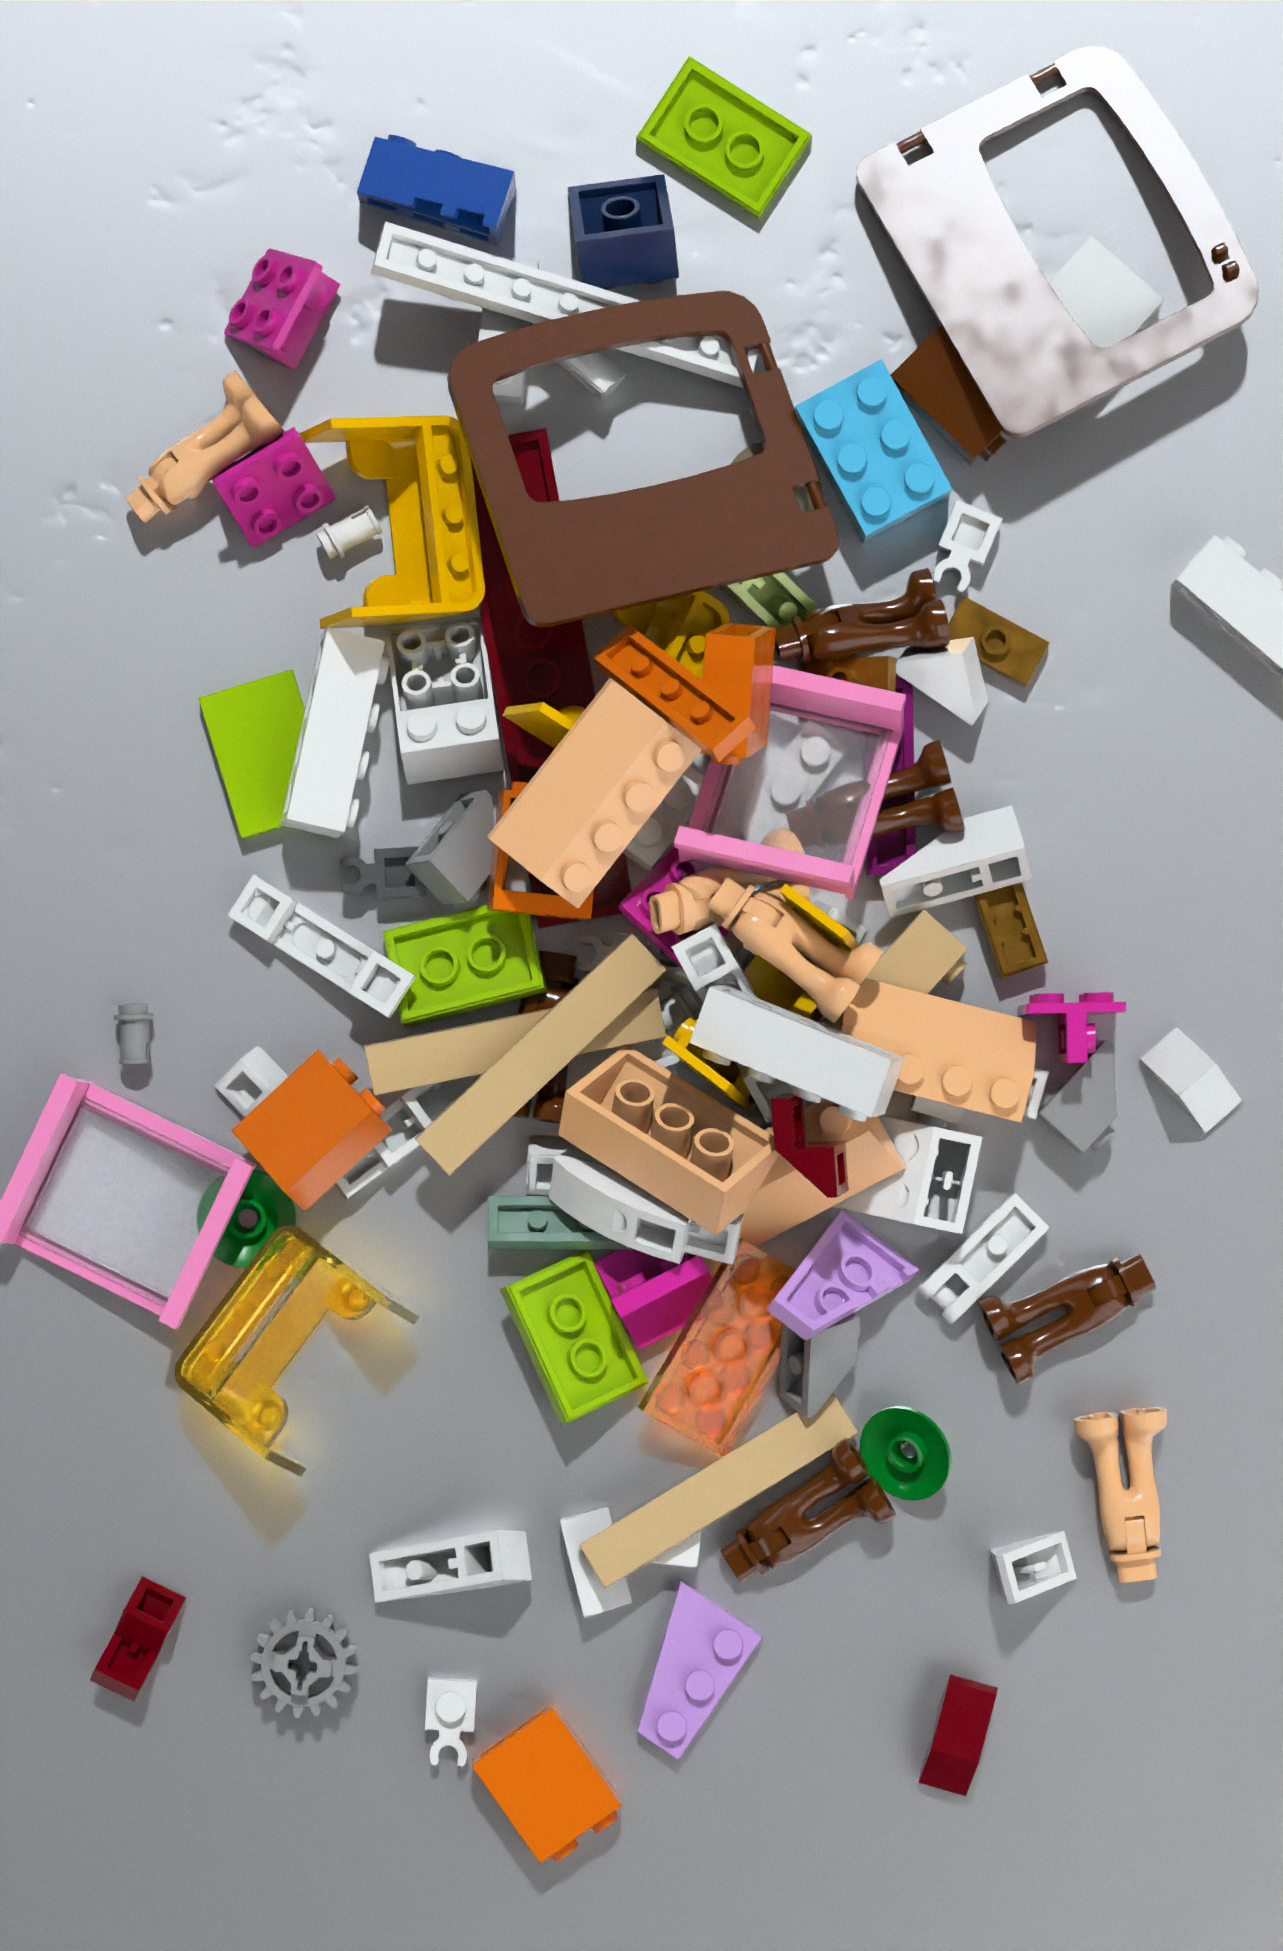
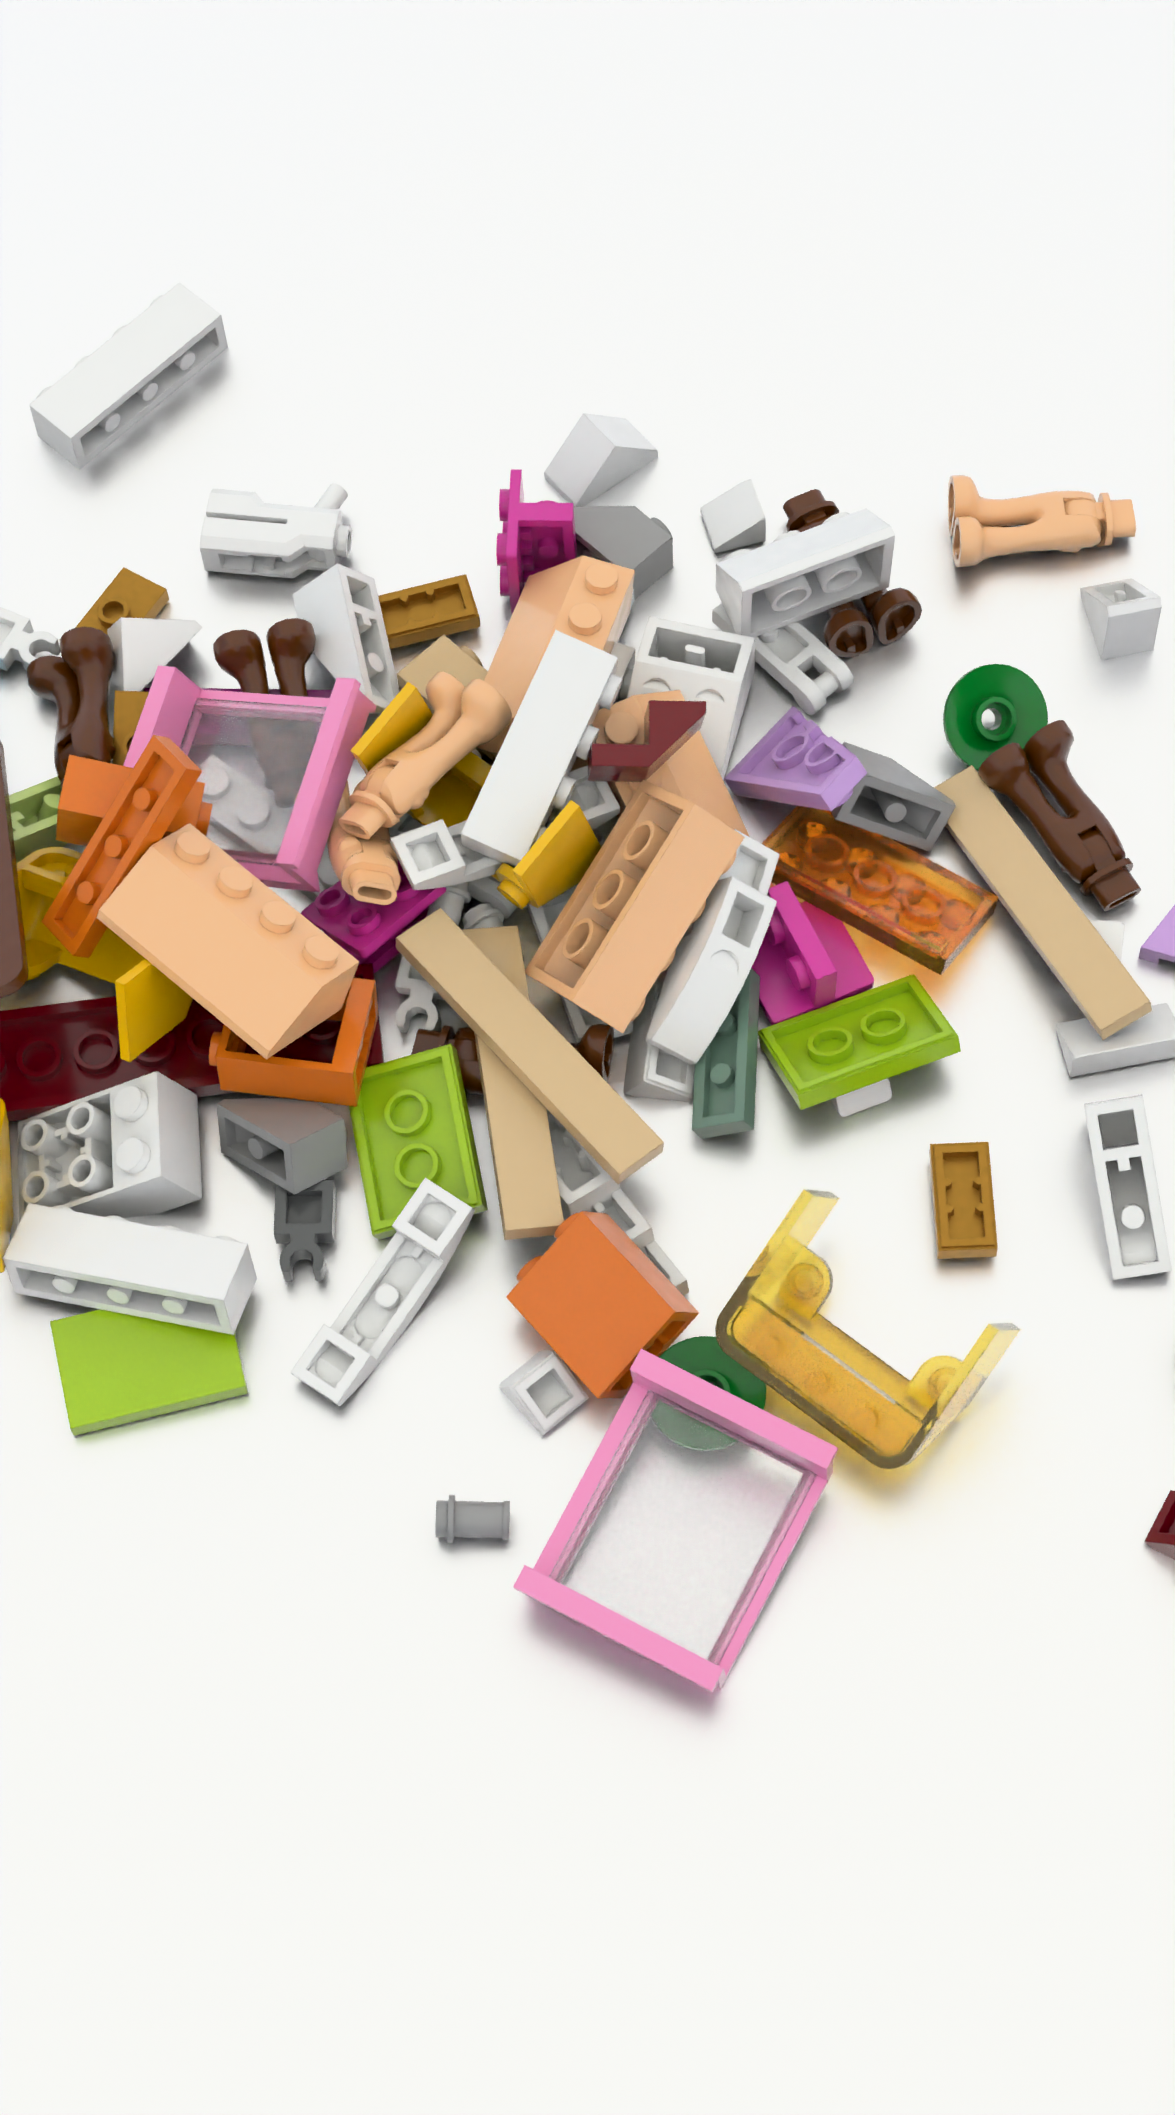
camera: 80 degrees left, 25 degrees down
none -> white piece [200,483,352,579]
none -> white slope [700,479,766,553]
none -> white slope [715,508,895,637]
none -> pearl gold plate [929,1142,998,1259]

